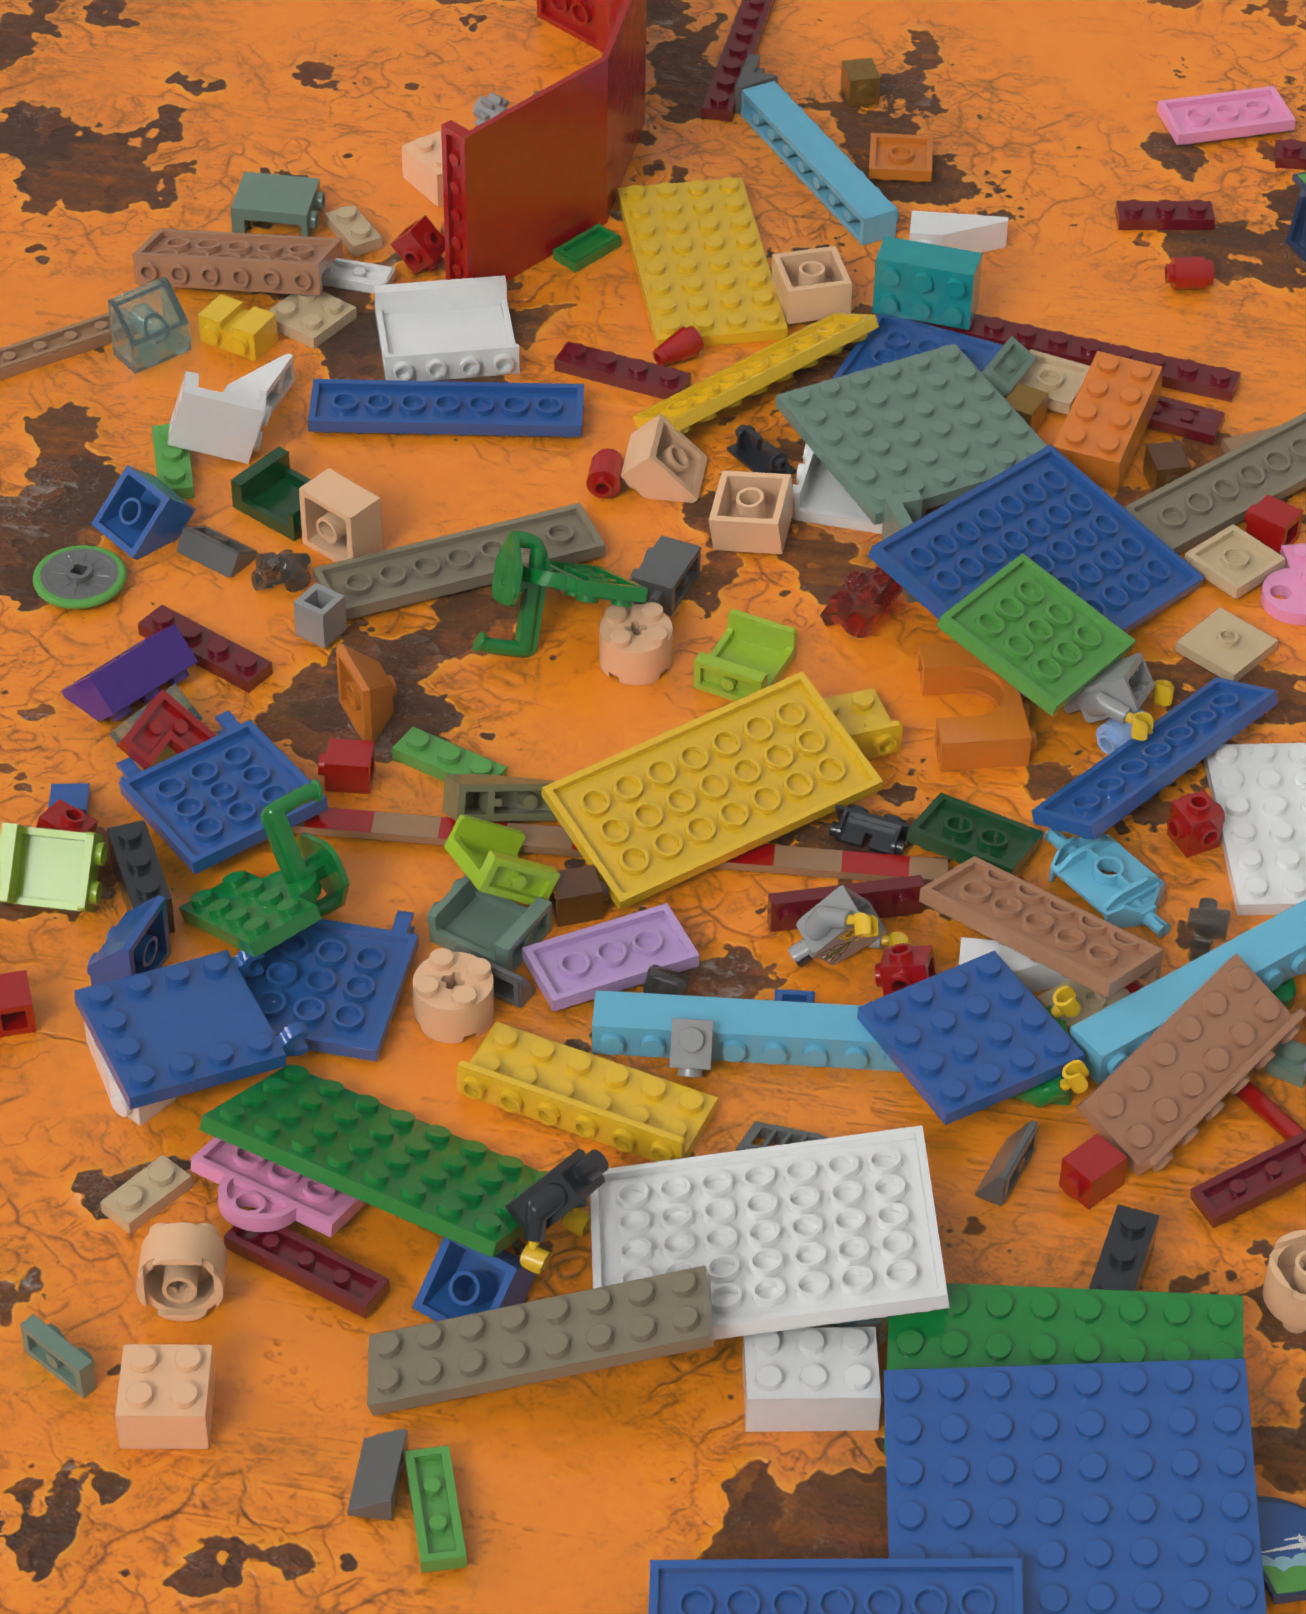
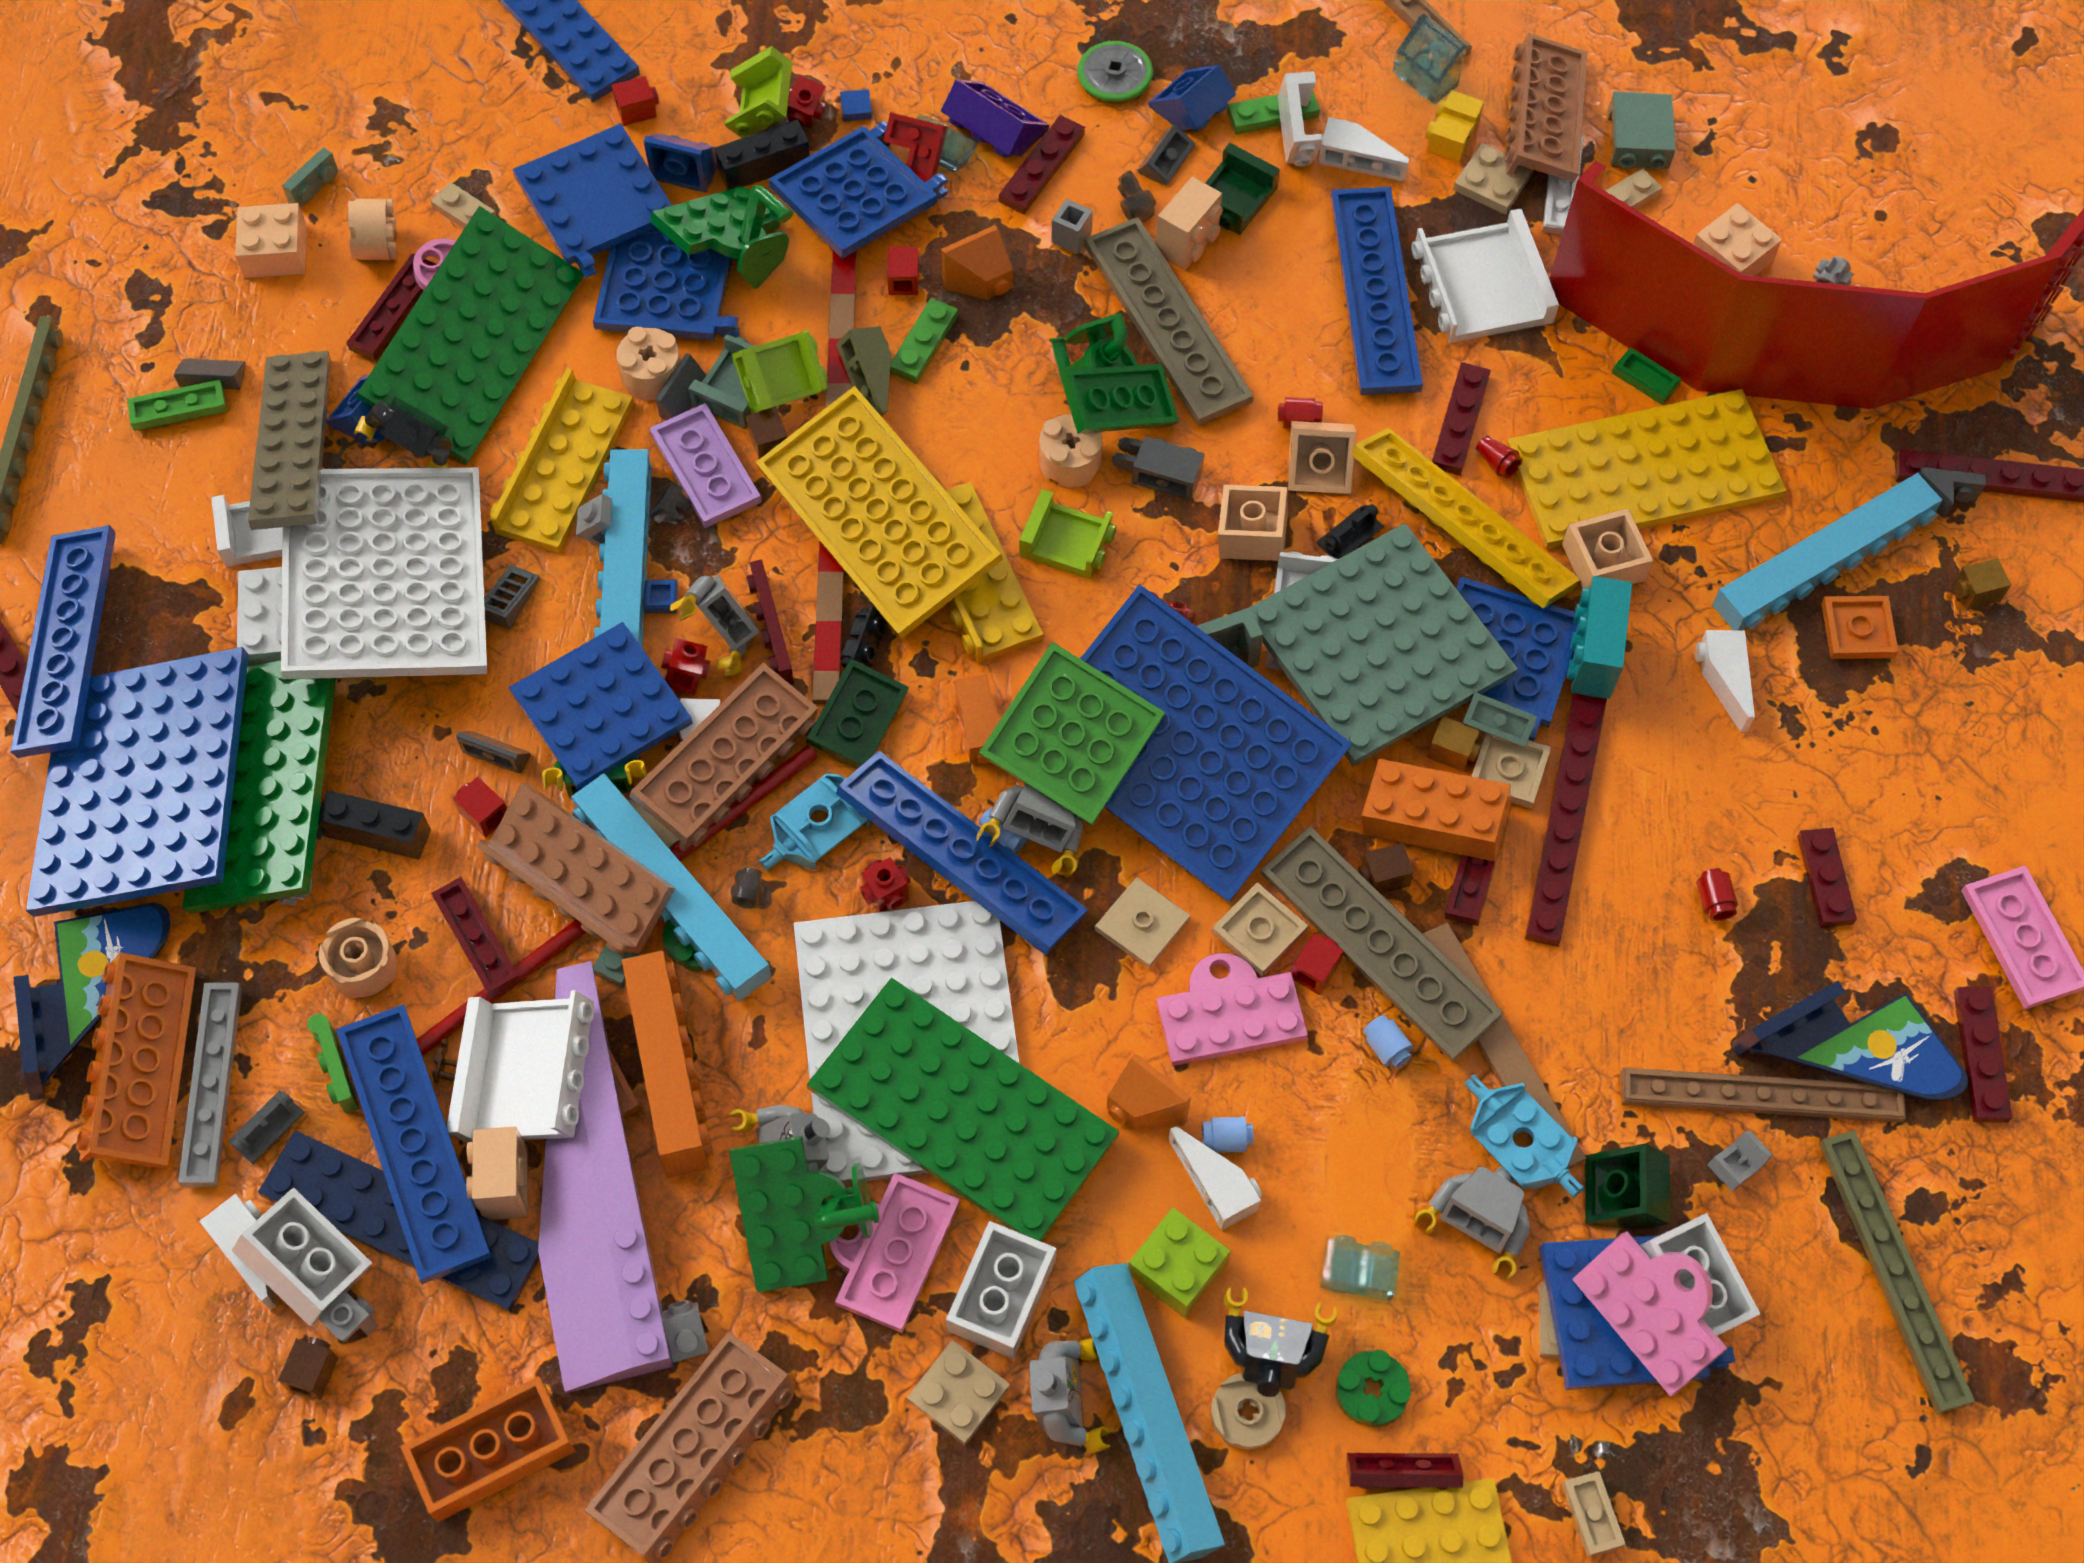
camera: 85 degrees right, 20 degrees up
none -> white panel [211,495,283,567]

